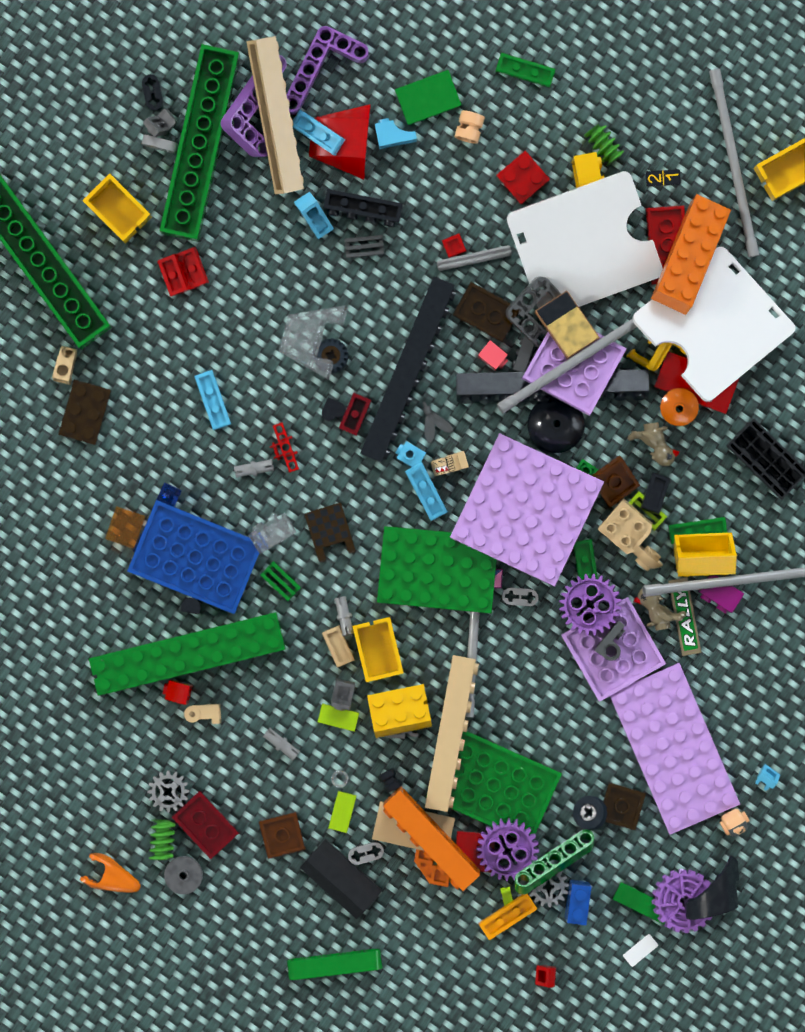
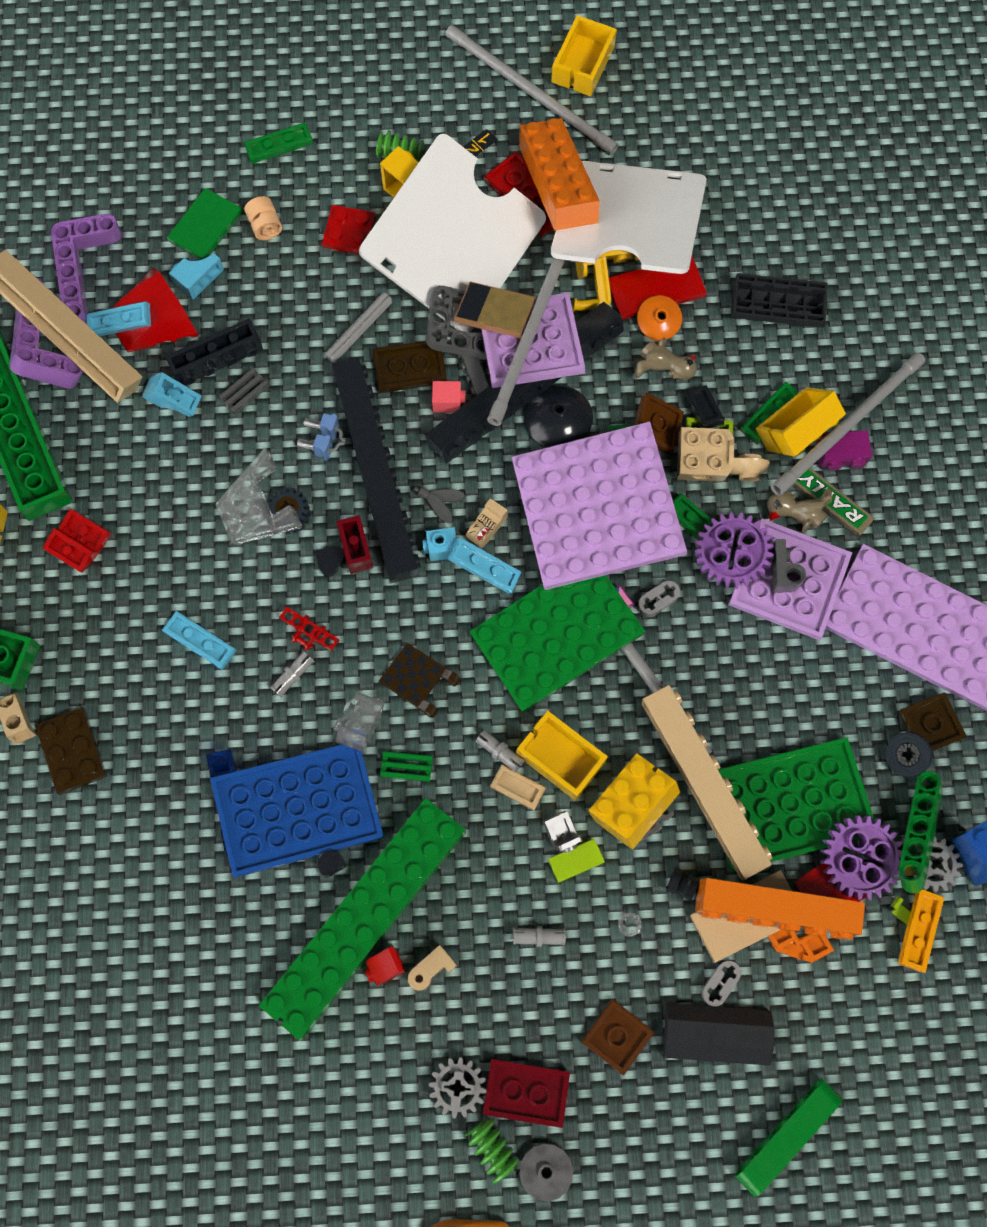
camera: 40 degrees left, 15 degrees down
clear orange piece [105,506,145,549] -> none
lime tile [328,791,357,833] -> none
red tile [442,234,466,258] -> none
none -> medium blue piece [297,413,346,461]

